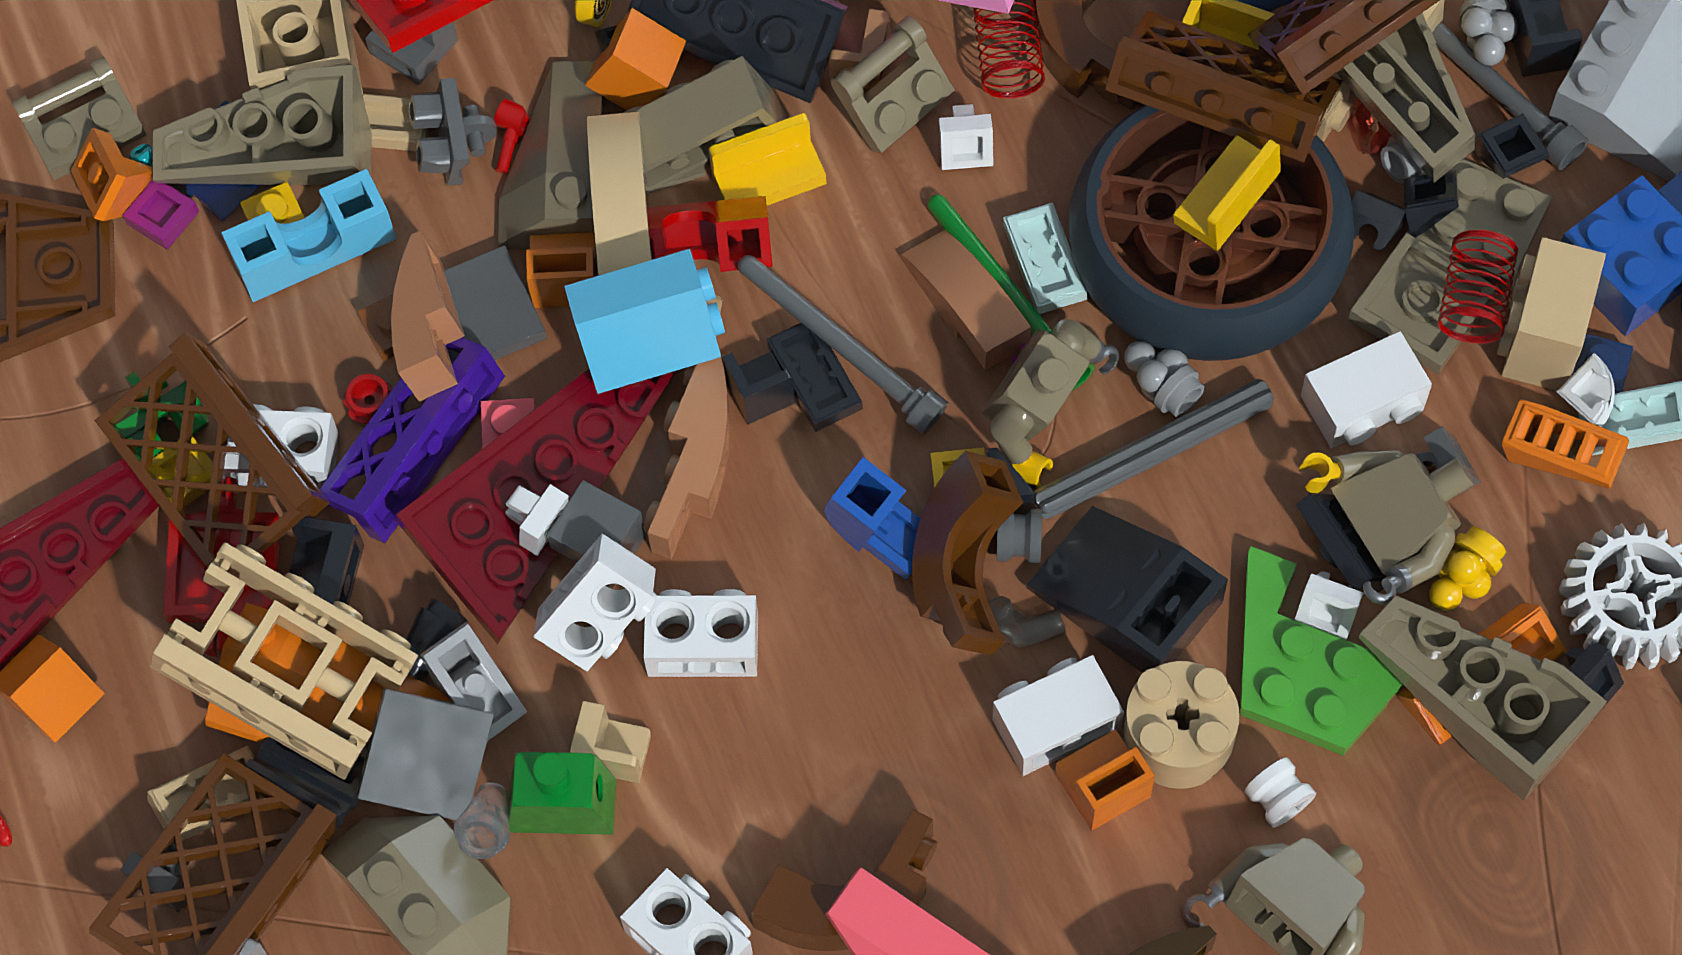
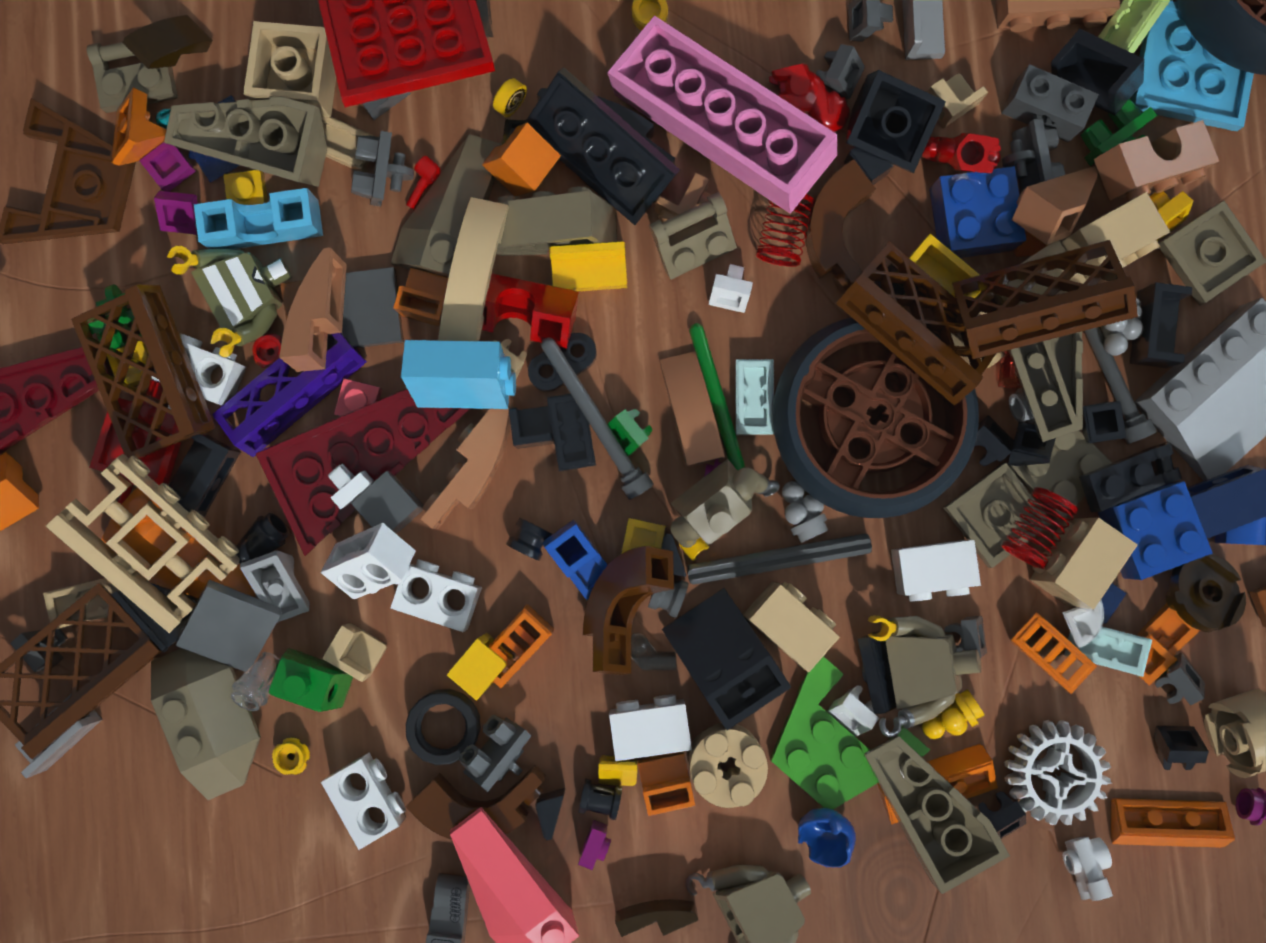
camera: 15 degrees right, 20 degrees up
yellow panel [1173,135,1281,251] -> none
white wheel [1244,757,1316,828] -> none
none -> dark brown slope [122,15,213,69]
none -> magenta plate [154,191,198,235]
none -> torso [167,246,292,357]
none -> yellow plate [272,737,310,775]
none -> black tyre [405,689,481,765]
none -> yellow panel [447,632,513,701]
none -> dark grey hips [459,715,532,792]
none -> orange slope [488,604,554,689]
none -> black wheel [506,517,553,561]
none -> black plate [528,333,597,392]
none -> black slope [535,788,566,841]
none -> black bush [578,779,622,820]
none -> magenta plate [578,820,611,870]
none -> yellow slope [599,755,637,786]
none -> green tile [608,409,652,456]
none -> tan brick [743,582,840,673]
none -> blue hair [798,808,856,867]
none -> black plate [1079,442,1182,512]

